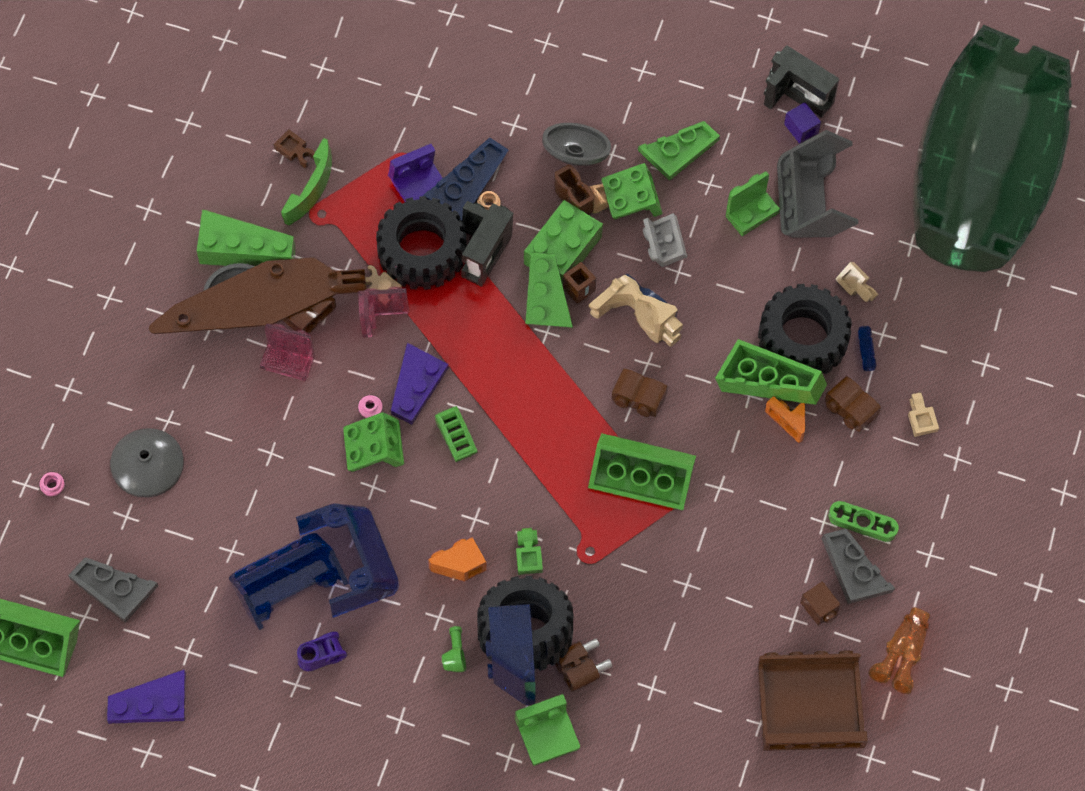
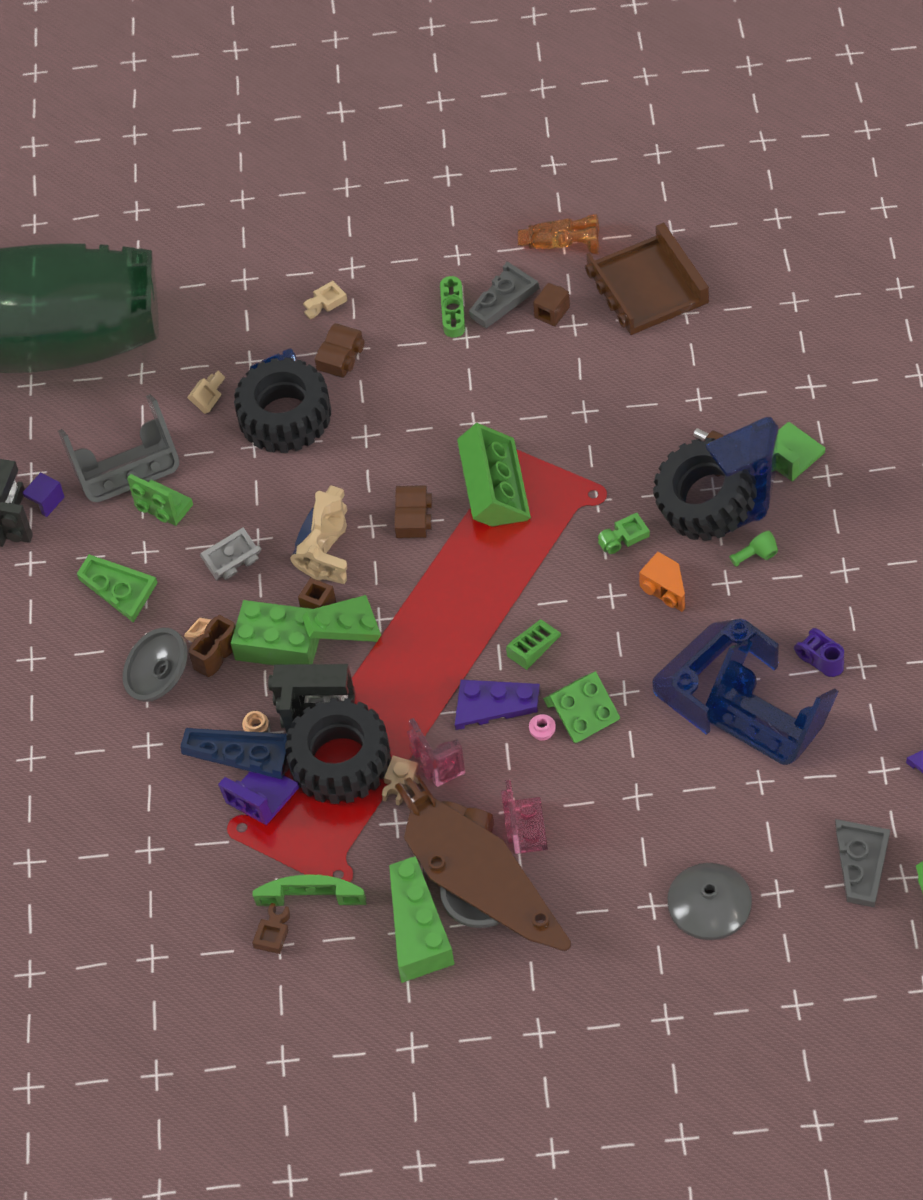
camera: 105 degrees left, 10 degrees down
bright pink plate [40,472,65,496] -> none
bright green bracket [602,163,663,219] -> none
bright green wedge [715,339,827,405] -> none
orange slope [765,396,805,443] -> none

